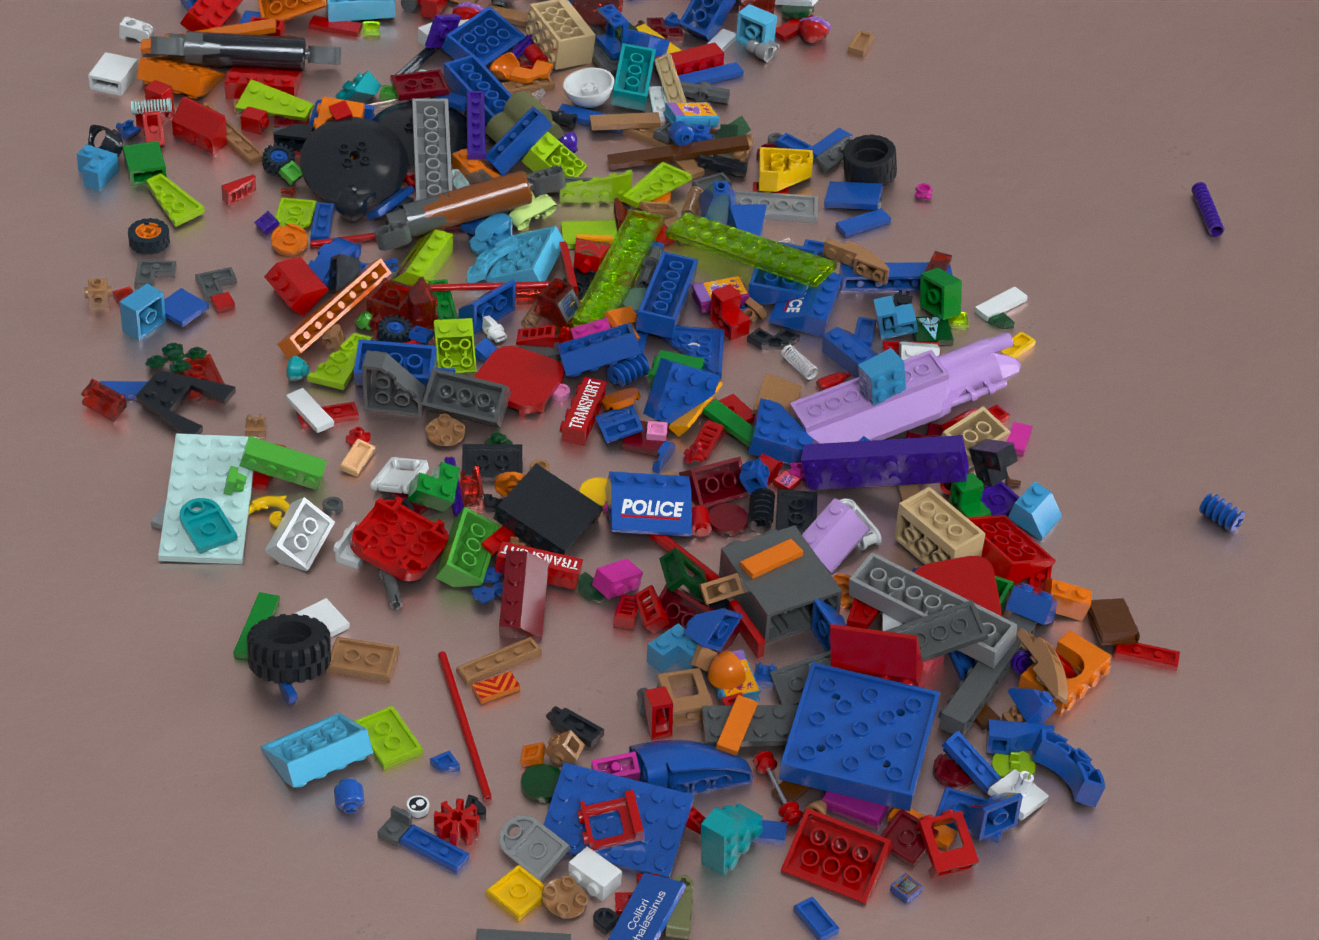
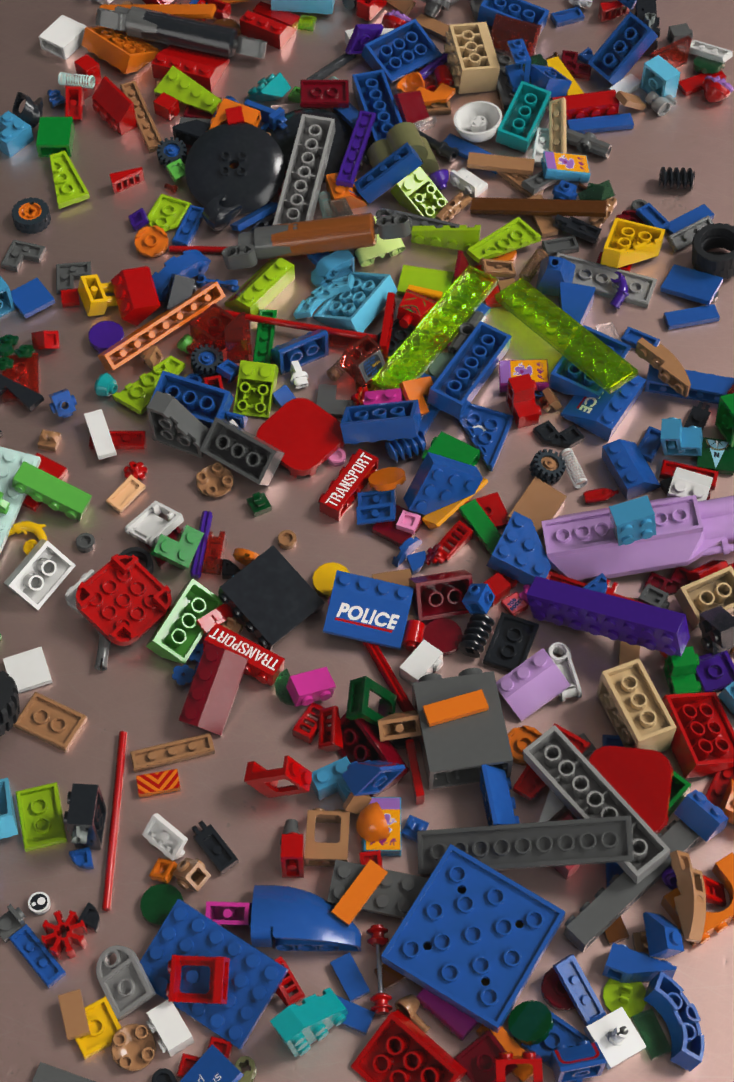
camera: 20 degrees right, 15 degrees up
black tile [462,444,523,481] -> none
red slope [516,325,556,347] -> none
blue head [668,121,694,146] -> none
red slope [830,624,923,687] -> none
none -> red panel [31,331,60,350]
none -> blue brick [49,389,77,418]
none -> medium nougat tile [58,989,91,1041]
none -> black piece [64,784,107,850]
none -> yellow brick [78,274,118,316]
none -> dark purple tile [88,321,125,354]
none -> white bracket [142,813,188,861]
none -> red slope [239,10,296,50]
none -> red window [244,755,312,798]
none -> blue tile [268,107,287,130]
none -> blue tile [330,952,370,1002]
none -> dark red tile [394,90,431,125]
none -> white brick [399,640,443,686]
none -> blue tile [406,551,426,575]
none -> medium nougat hinge [436,192,472,222]
none -> white bracket [450,167,488,197]
none -> dark green tile [508,1000,554,1045]
none -> black wheel [529,449,566,485]
none -> dark purple piece [609,271,629,309]
none -> medium nougat tile [615,91,647,111]
none -> clear green tile [631,1008,672,1061]
none -> black piece [659,167,695,189]

